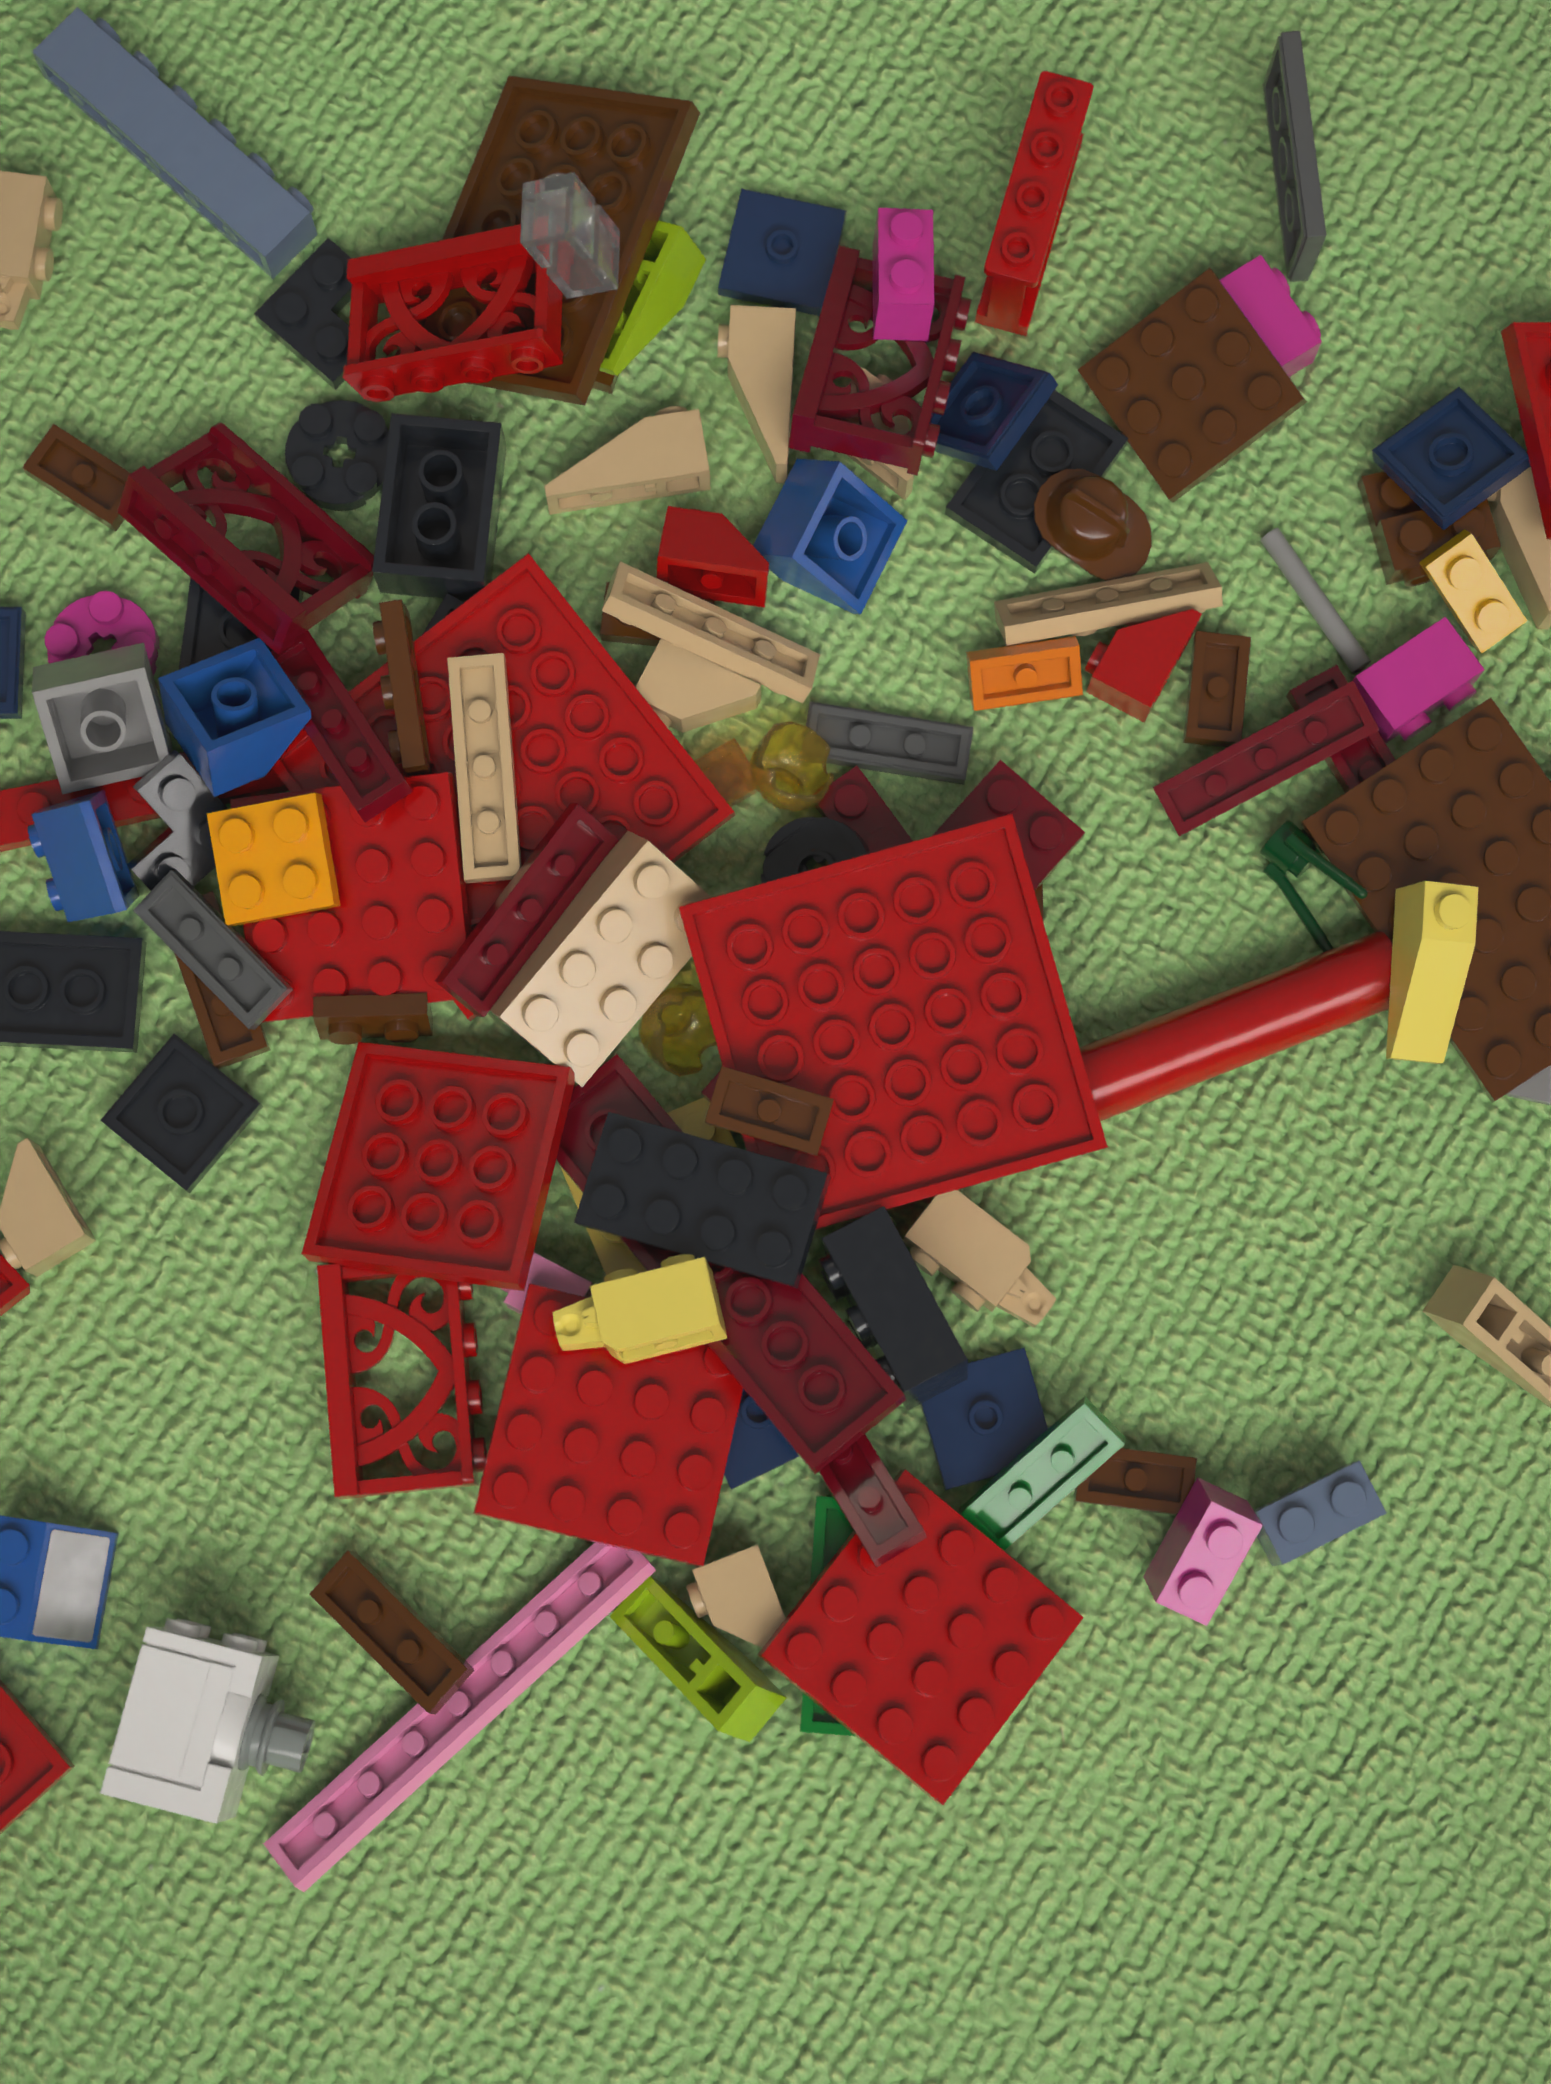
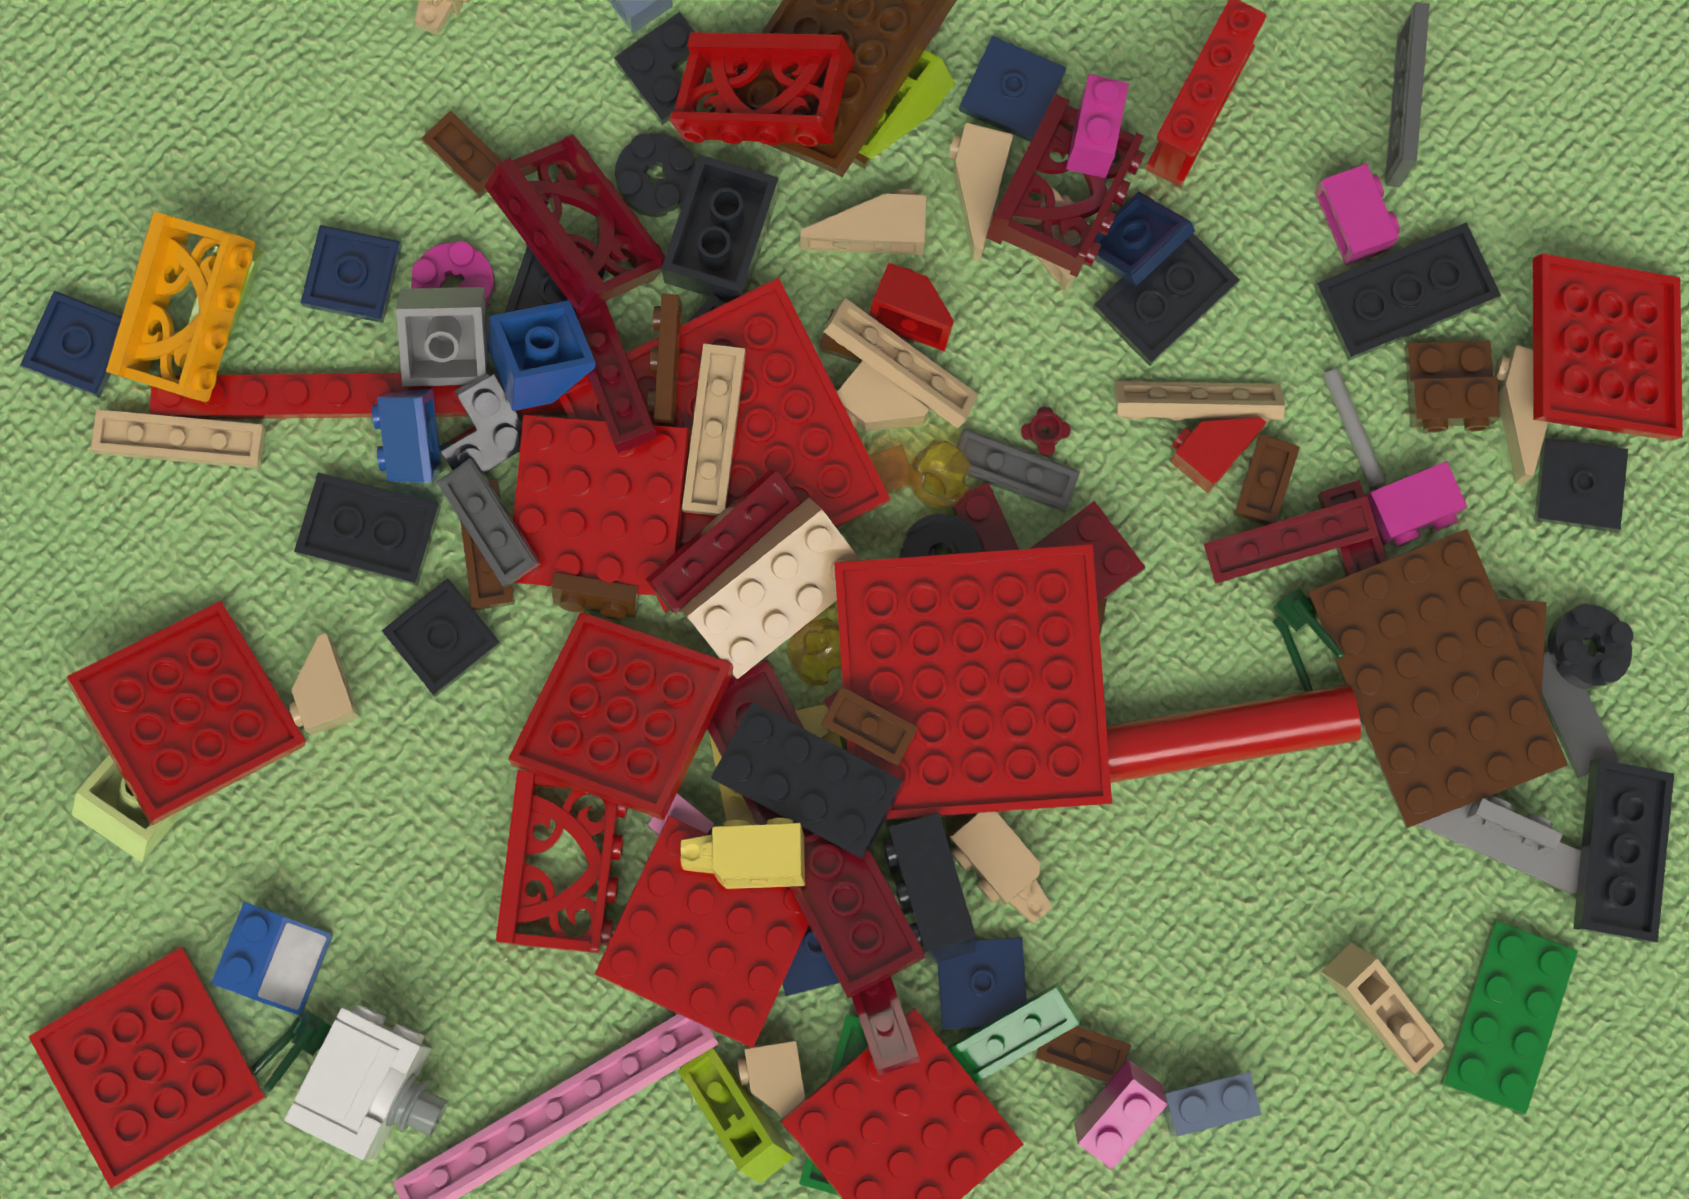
camera: 10 degrees right, 0 degrees up
light orange plate [207,793,340,926] -> none
reddish brown plate [309,1550,475,1714] -> none
clear piece [520,172,620,299] -> none
blue slope [753,458,908,615] -> none
orange plate [966,636,1083,711] -> none
reddish brown piece [1034,469,1152,580] -> none
reddish brown plate [1078,268,1307,503] -> none
dark blue plate [1372,387,1531,530] -> none
light yellow slope [1386,881,1479,1064] -> none
yellow plate [1419,529,1527,653] -> none
none -> dark green plant [251,1010,332,1092]
none -> dark red plate [1021,406,1071,456]
none -> black plate [1314,222,1501,361]

